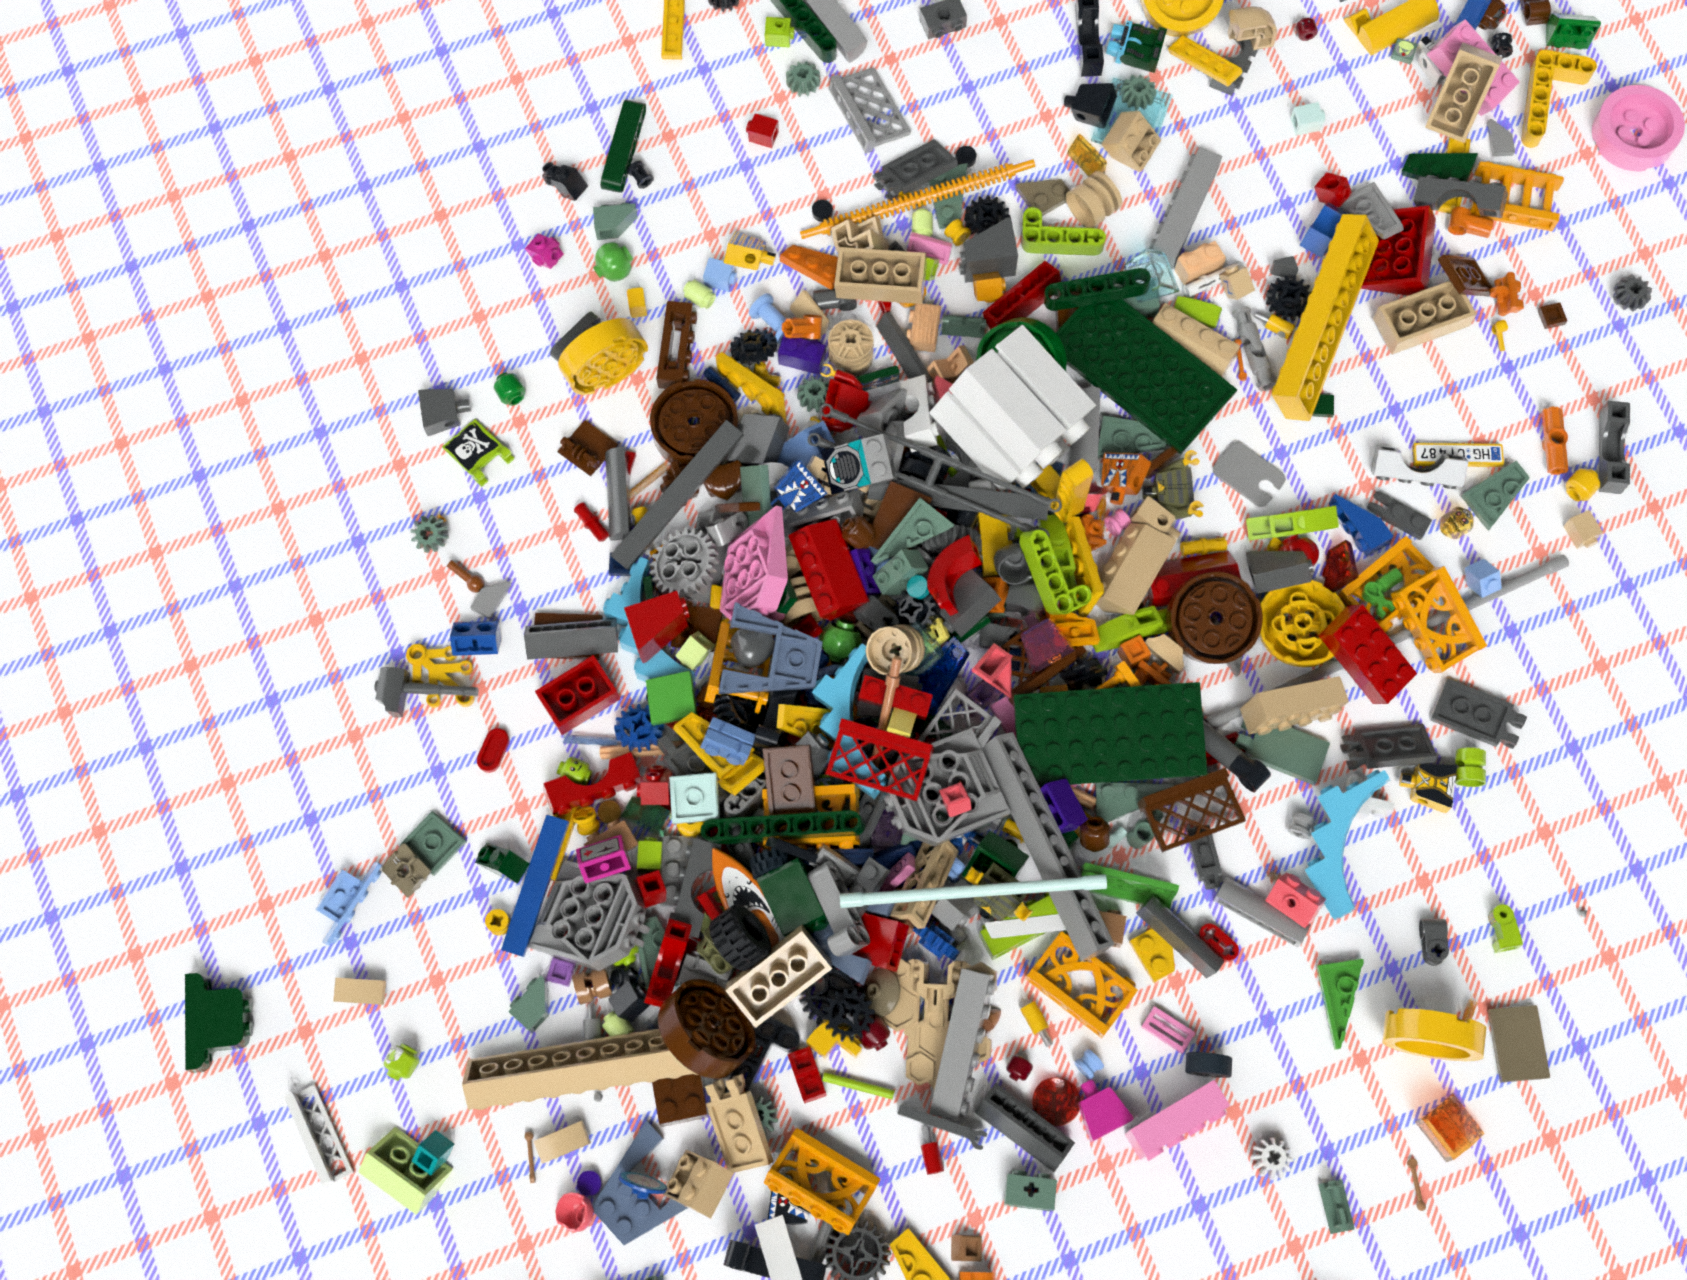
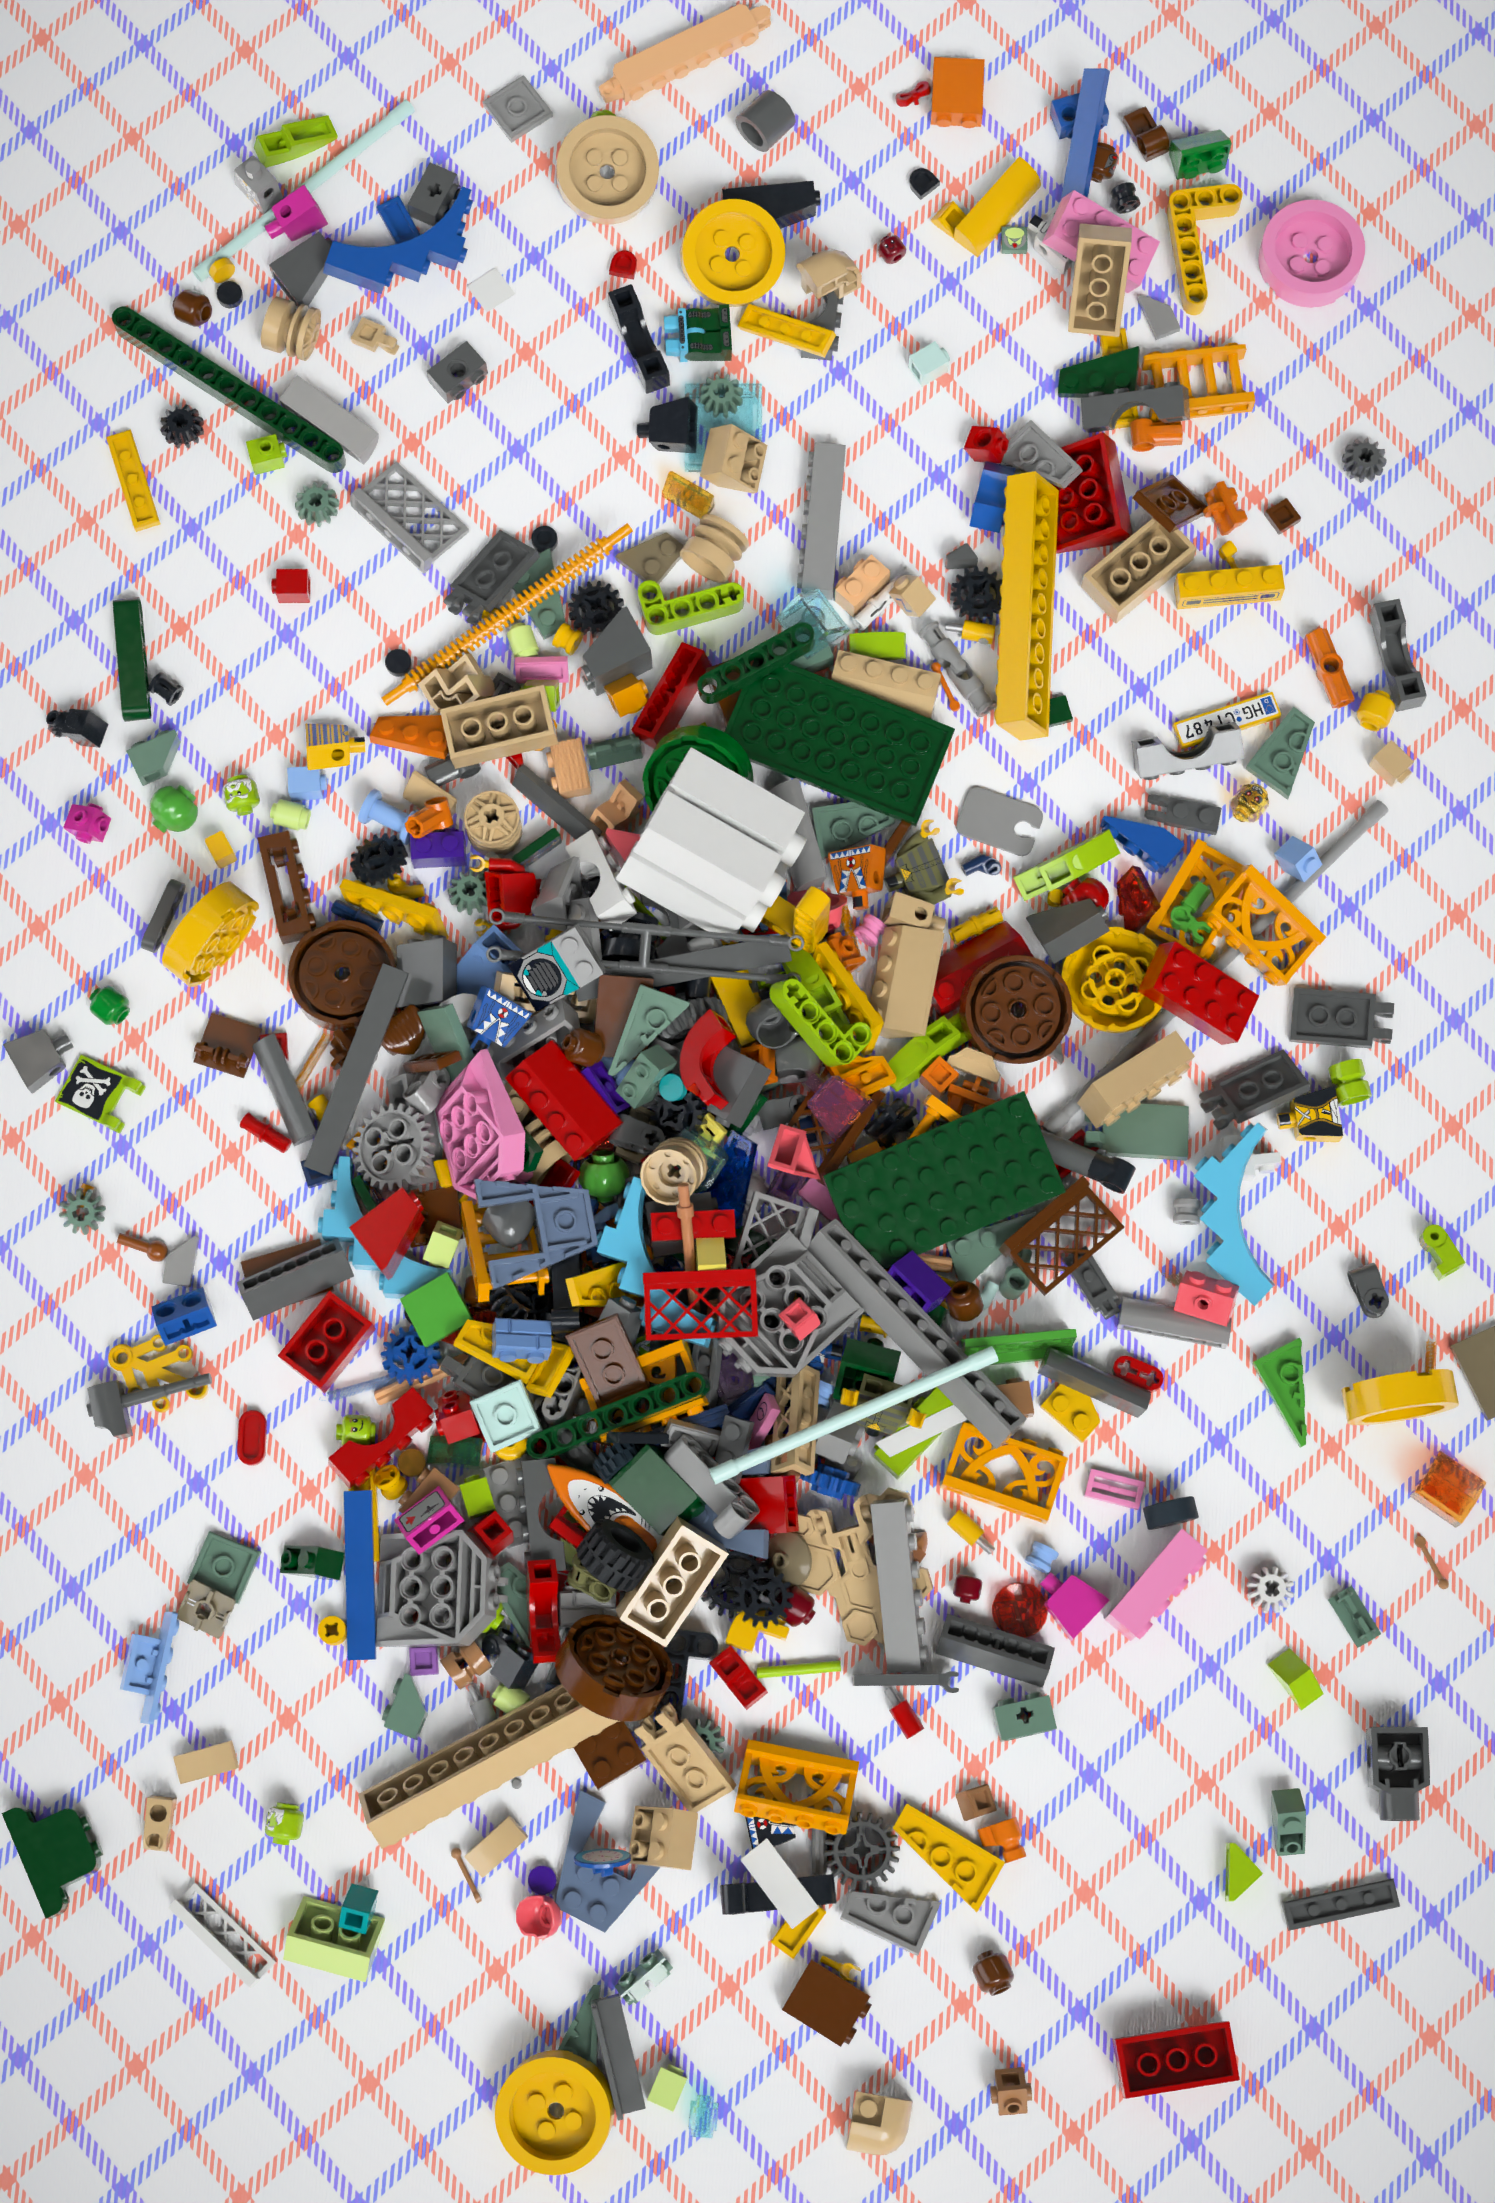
camera: 20 degrees left, 5 degrees up
none -> tan leg [143,1795,177,1852]
none -> lime head [222,775,260,816]
none -> dark blue arm [960,854,1002,877]
none -> yellow brick [1174,564,1285,610]
none -> lime slope [1267,1648,1324,1711]

